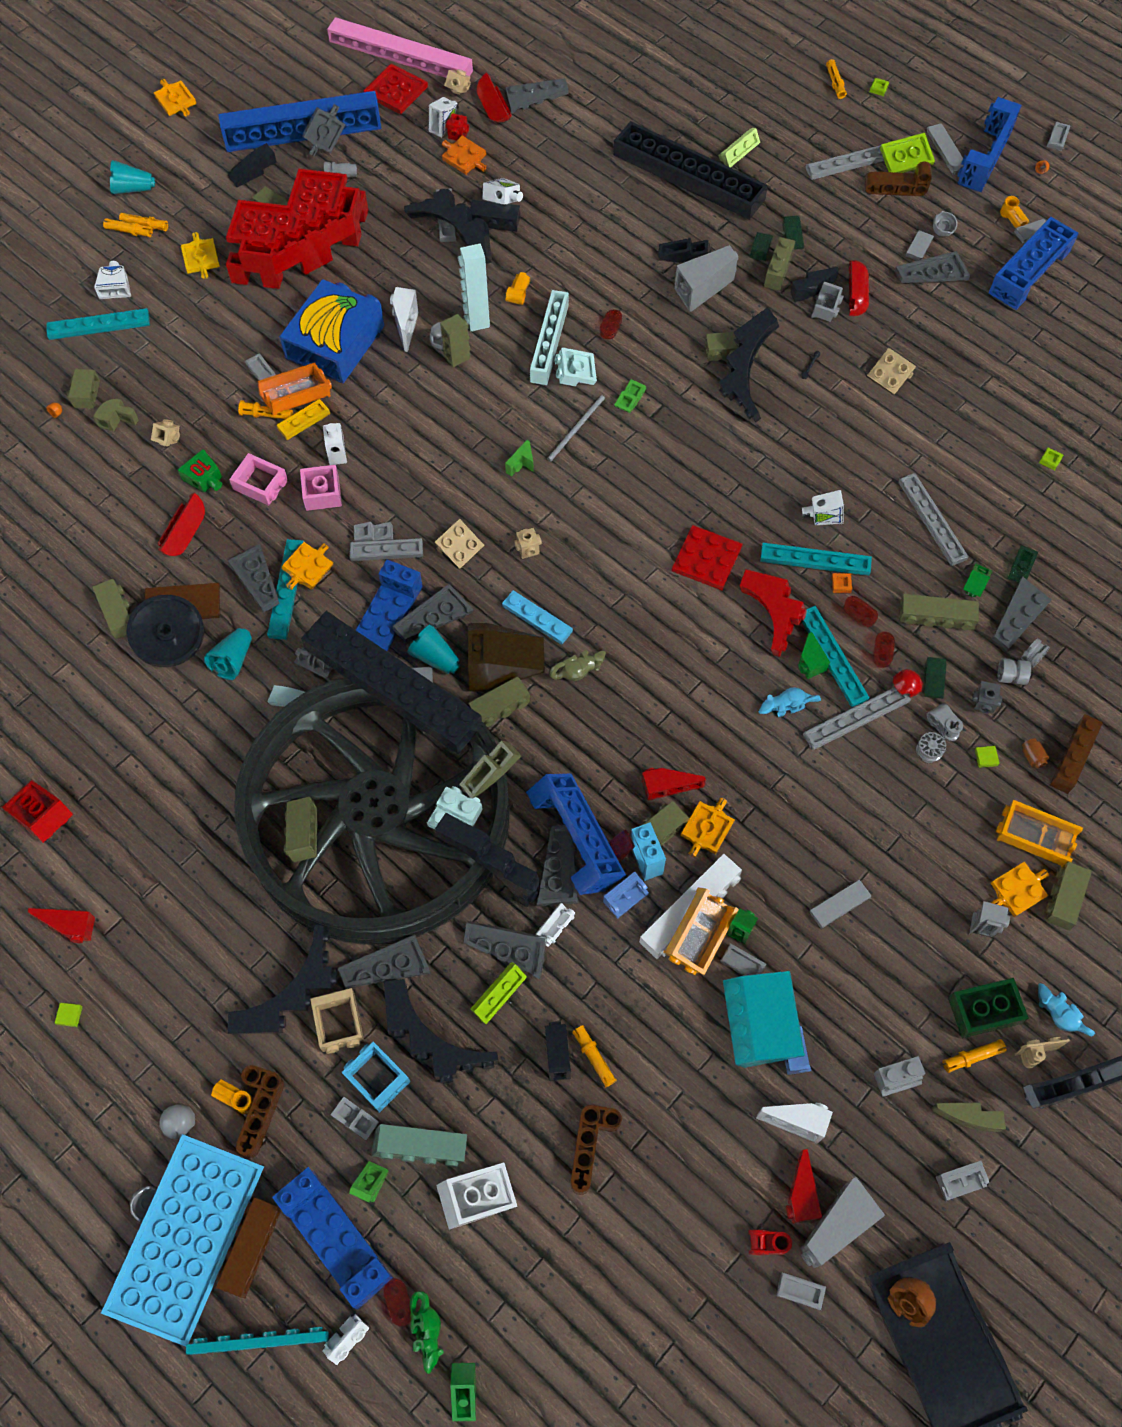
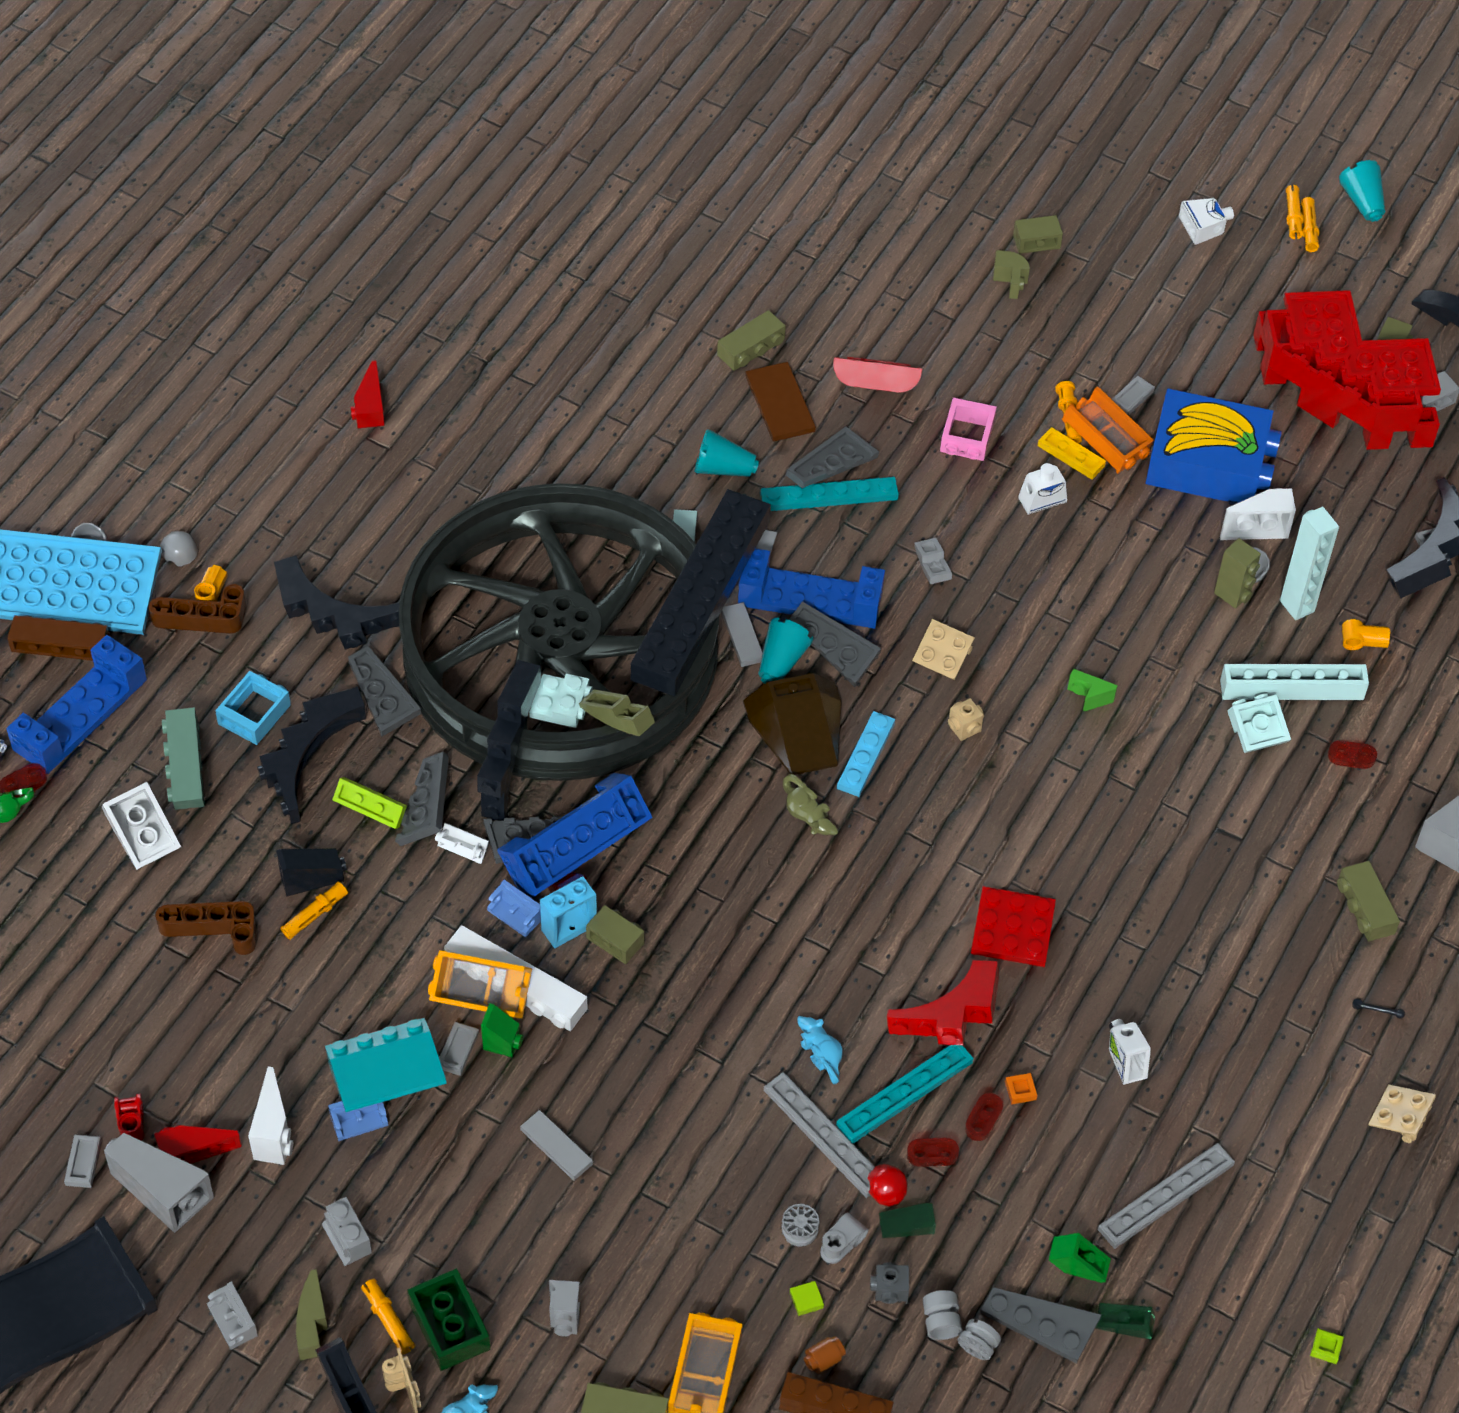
camera: 75 degrees right, 10 degrees down
red slope [2,780,73,843] -> none
orange hinge [46,402,62,418] -> none
teal plate [47,308,150,340] -> none
lime tile [55,1003,82,1027] -> none
black dish [126,595,204,667] -> none
tan brick [151,419,180,446] -> none
green torso [178,449,222,492] -> none
yellow plate [181,232,220,279] -> none
light orange plate [282,542,333,590] -> none
olive brick [283,797,317,863] -> none
bright pink brick [300,465,342,511] -> none
tan window [310,988,364,1054] -> none
light grey slope [331,1097,379,1140] -> none
bright green slope [349,1161,388,1202] -> none
light grey tile [350,538,423,561] -> none
olive brick [468,676,530,727] -> none
light grey axle [547,395,605,462] -> none
bright green slope [614,379,646,413] -> none
red slope [642,768,706,801] -> none
light orange plate [681,798,735,858] -> none
black arch [718,307,779,423] -> none
teal plate [760,543,872,576] -> none
green slope [798,632,830,679] -> none
dark orange cylinder [888,1277,936,1327] -> none
olive brick [899,594,979,630] -> none
light orange plate [990,861,1049,917] -> none

